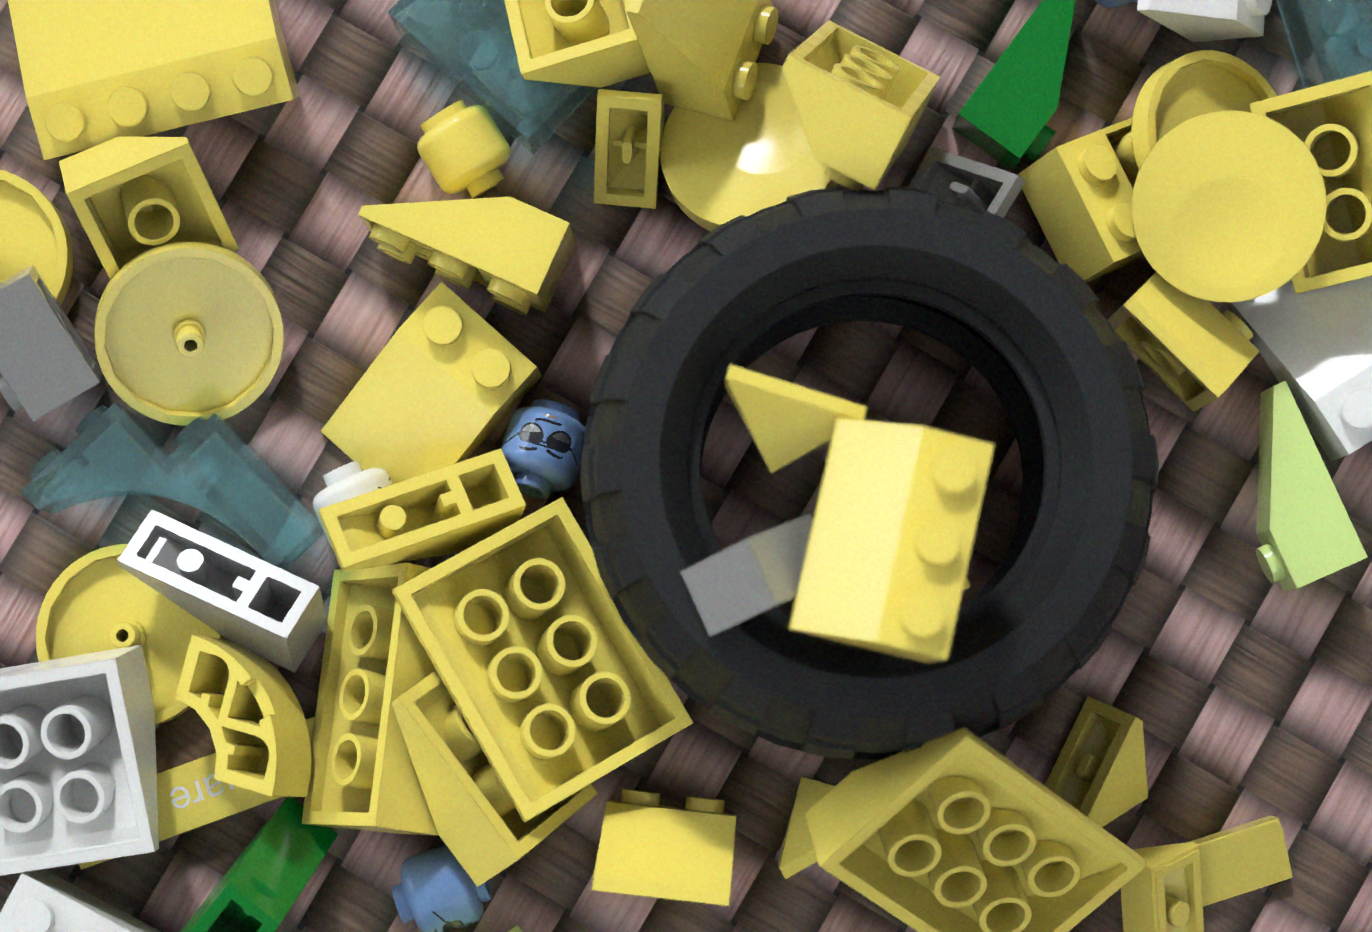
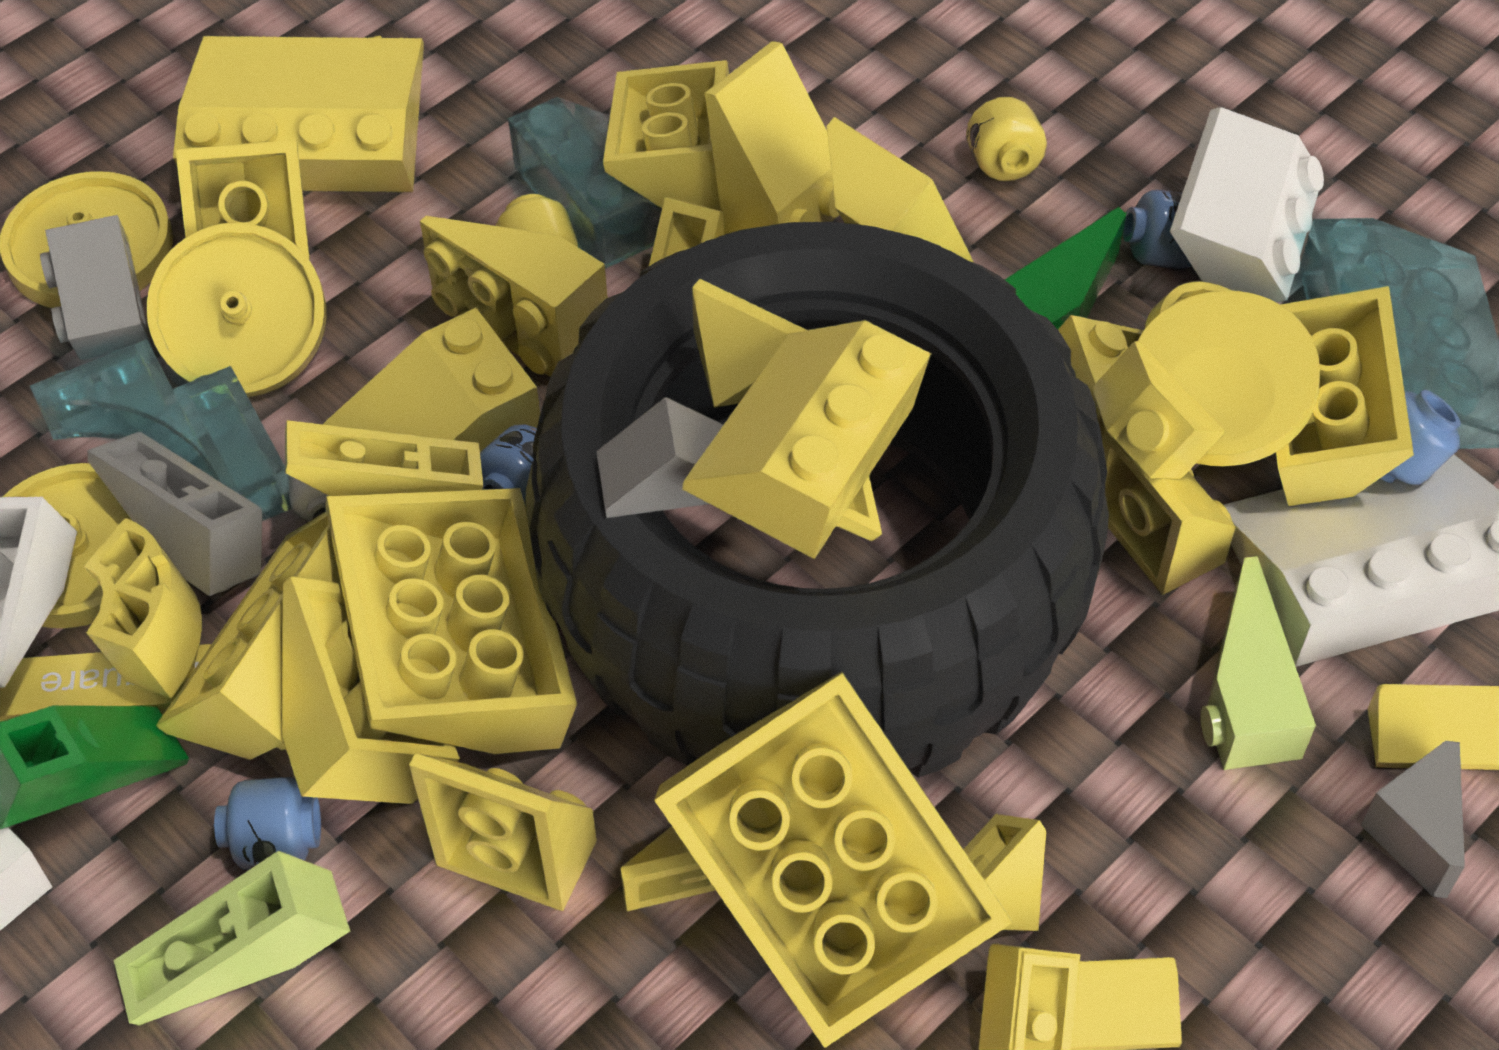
camera: 10 degrees right, 30 degrees down
none -> light yellow slope [1092,341,1225,479]

